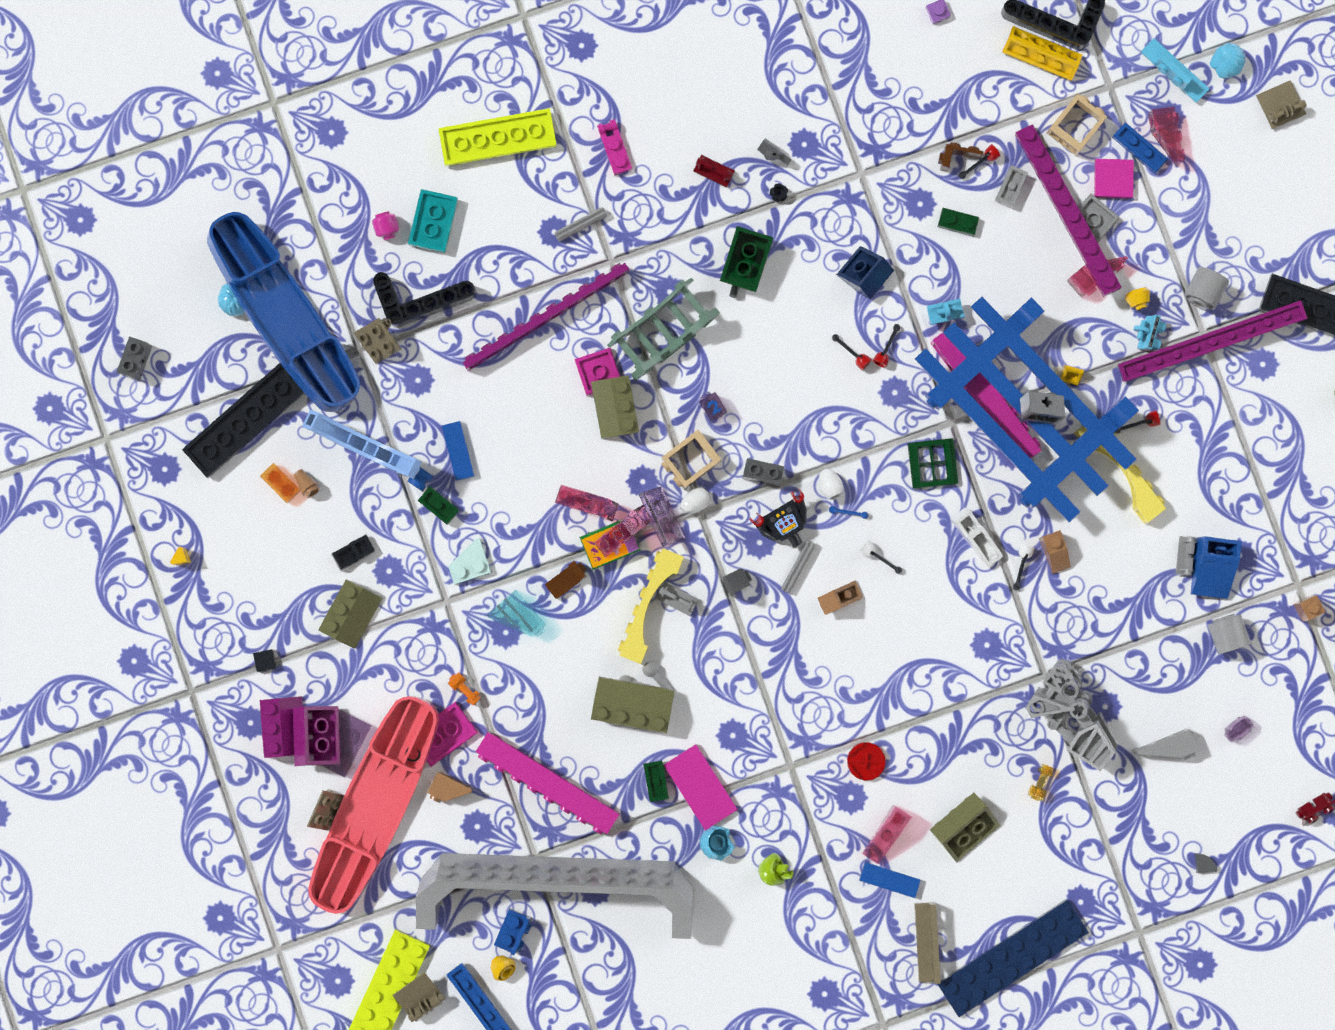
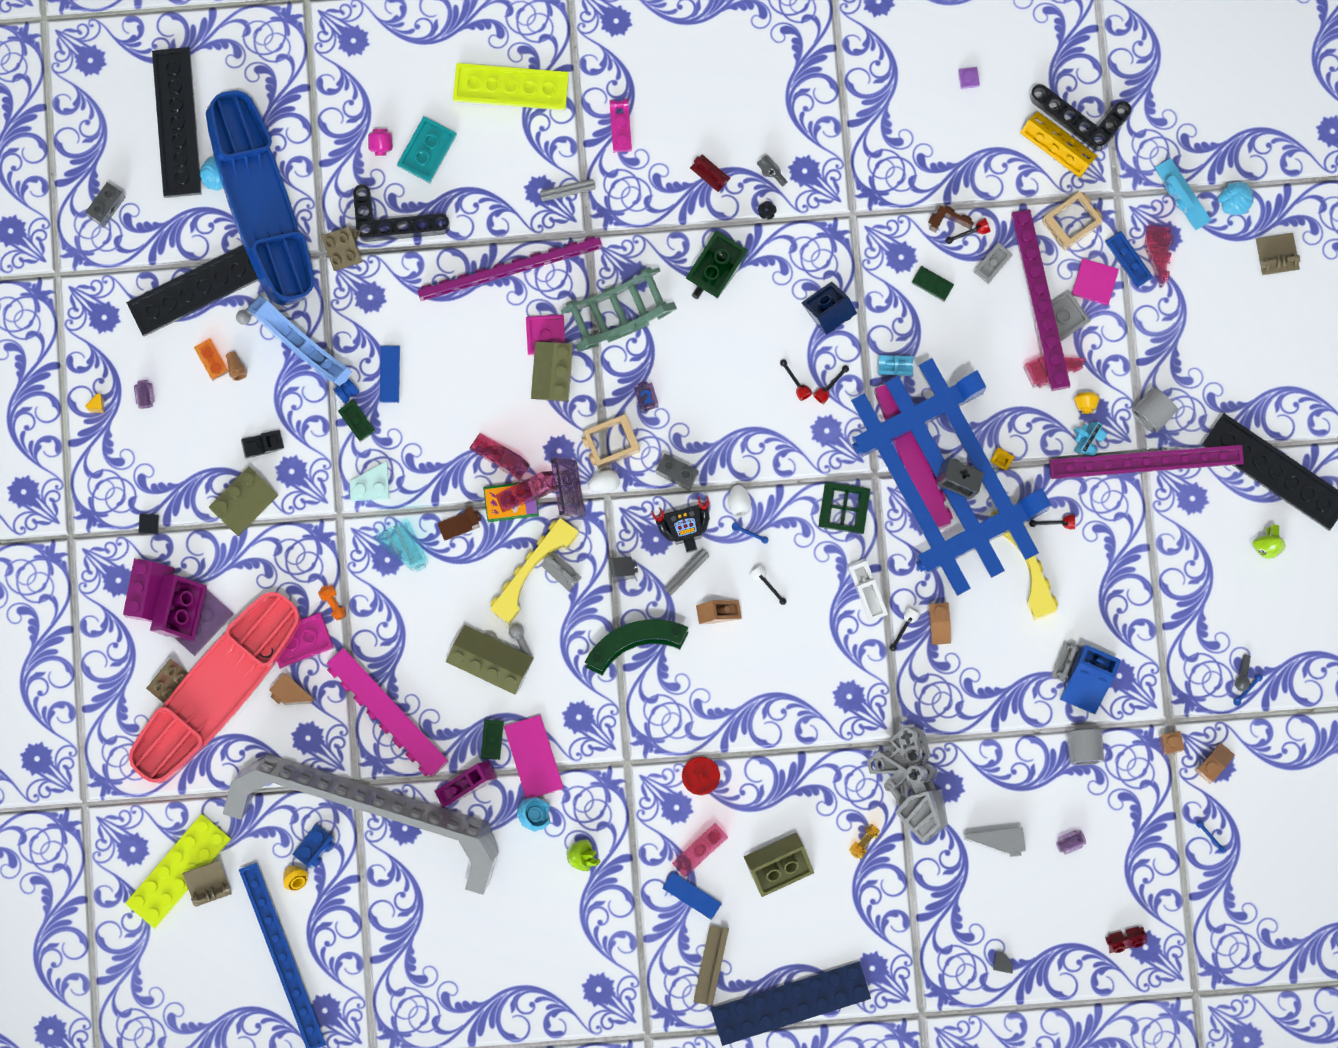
camera: 15 degrees right, 5 degrees down
none -> clear purple brick [134,380,155,409]
none -> black plate [152,47,202,198]
none -> light grey bar [236,294,265,325]
none -> magenta slope [434,761,498,808]
none -> dark green fence [584,619,689,676]

